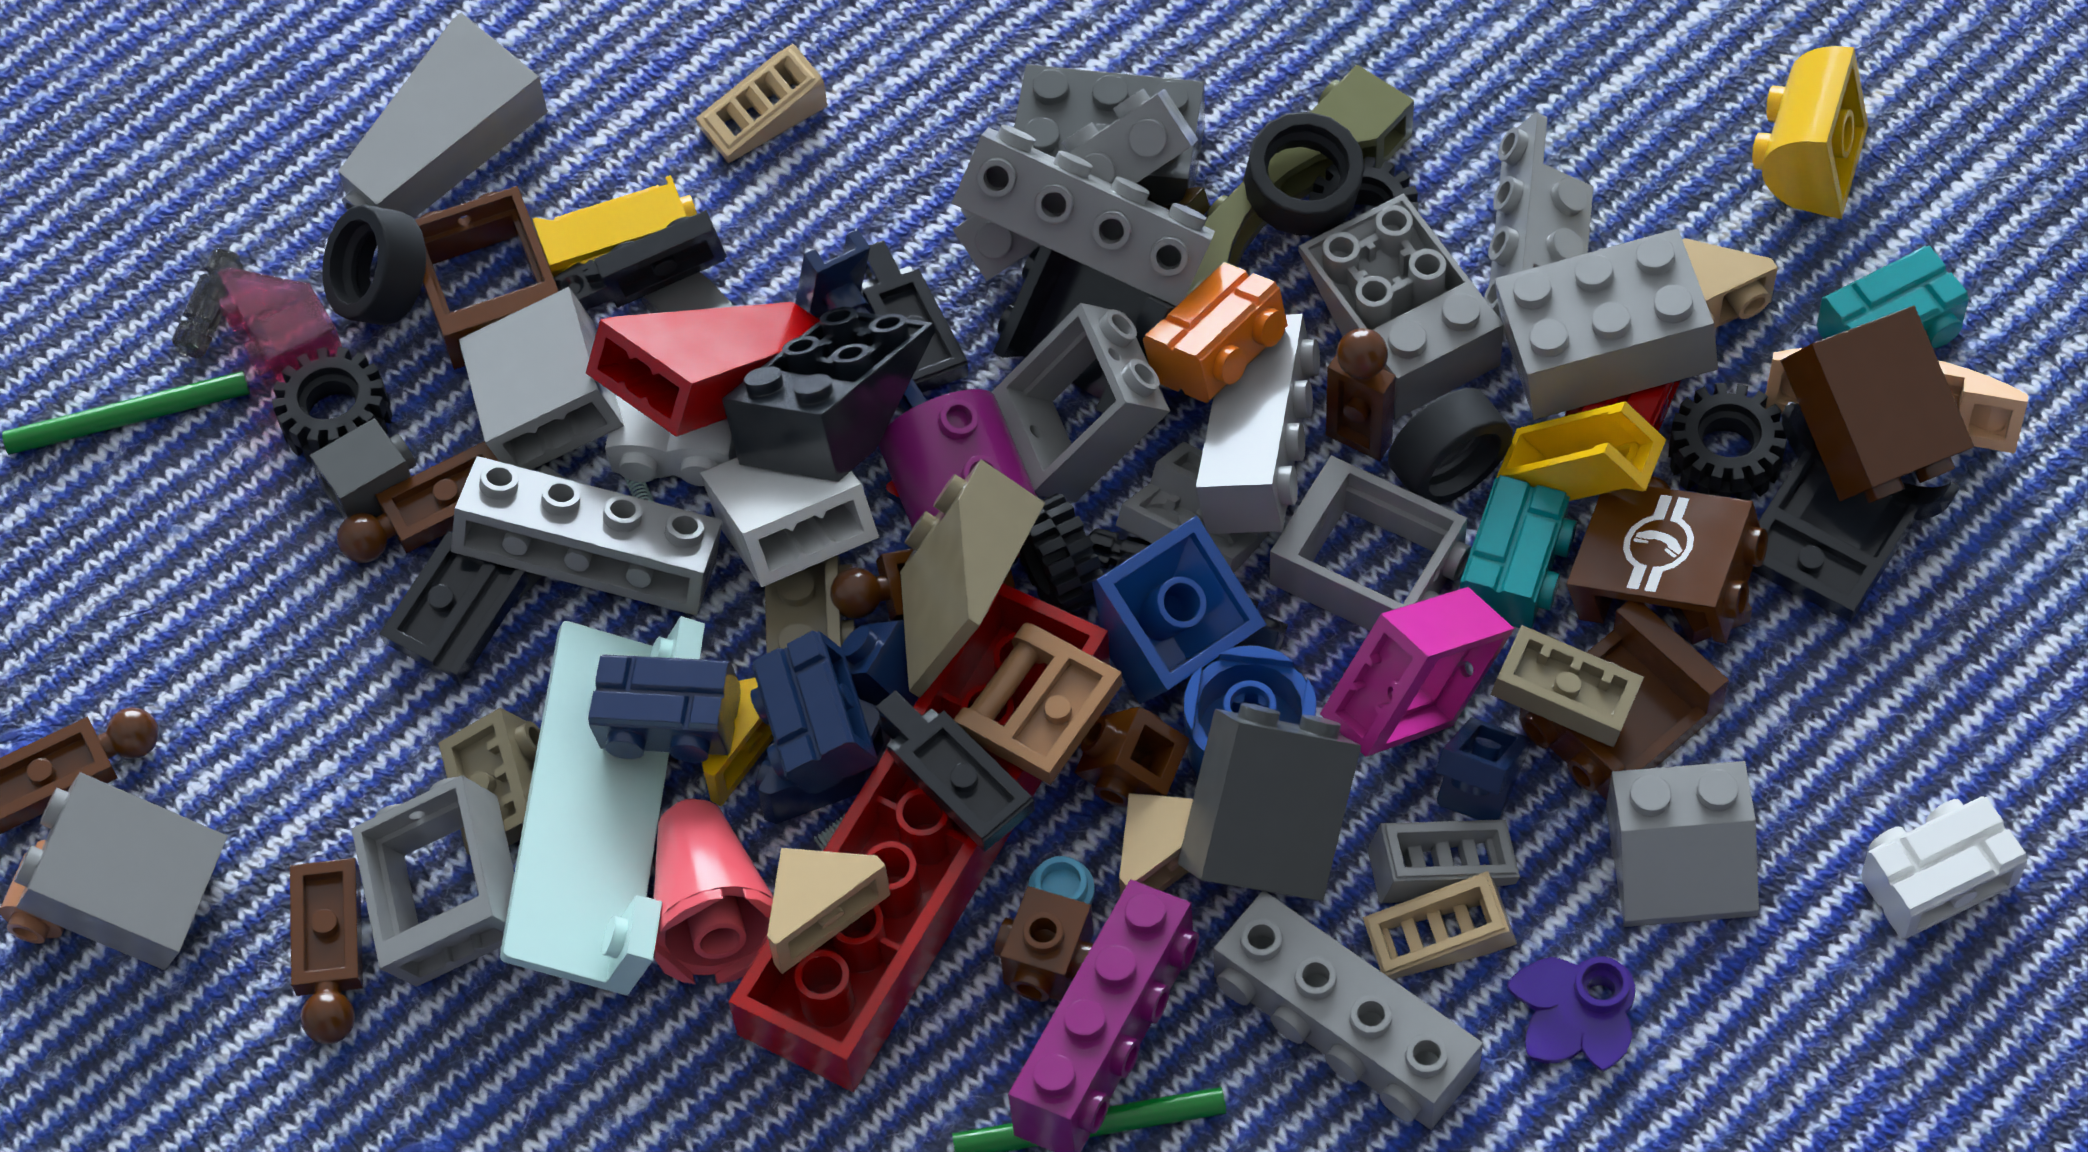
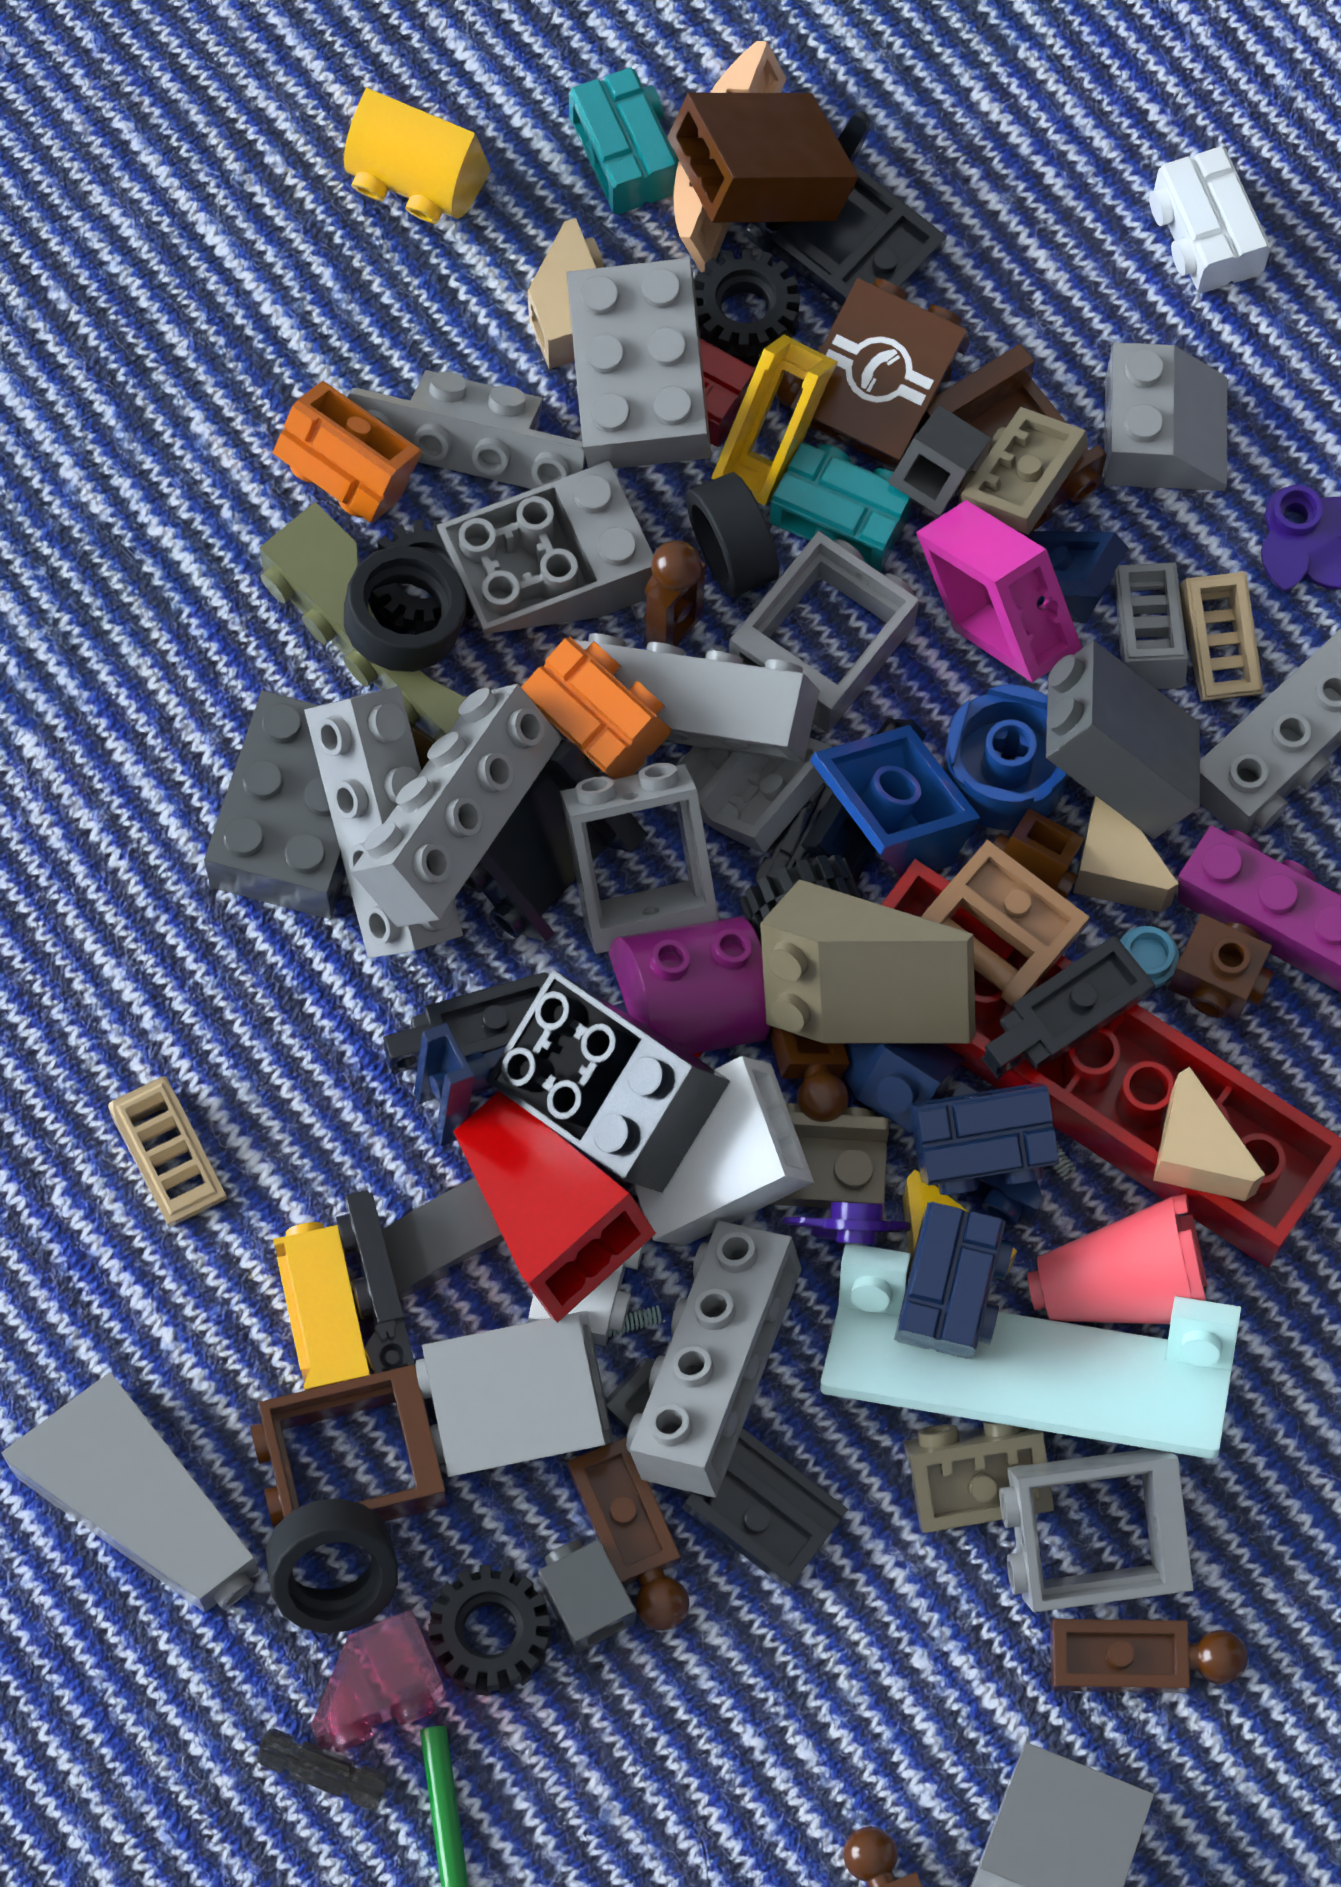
camera: 90 degrees left, 10 degrees up
none -> orange brick [272,380,423,523]
none -> dark purple plate [781,1202,911,1244]
none -> dark grey brick [888,405,991,516]

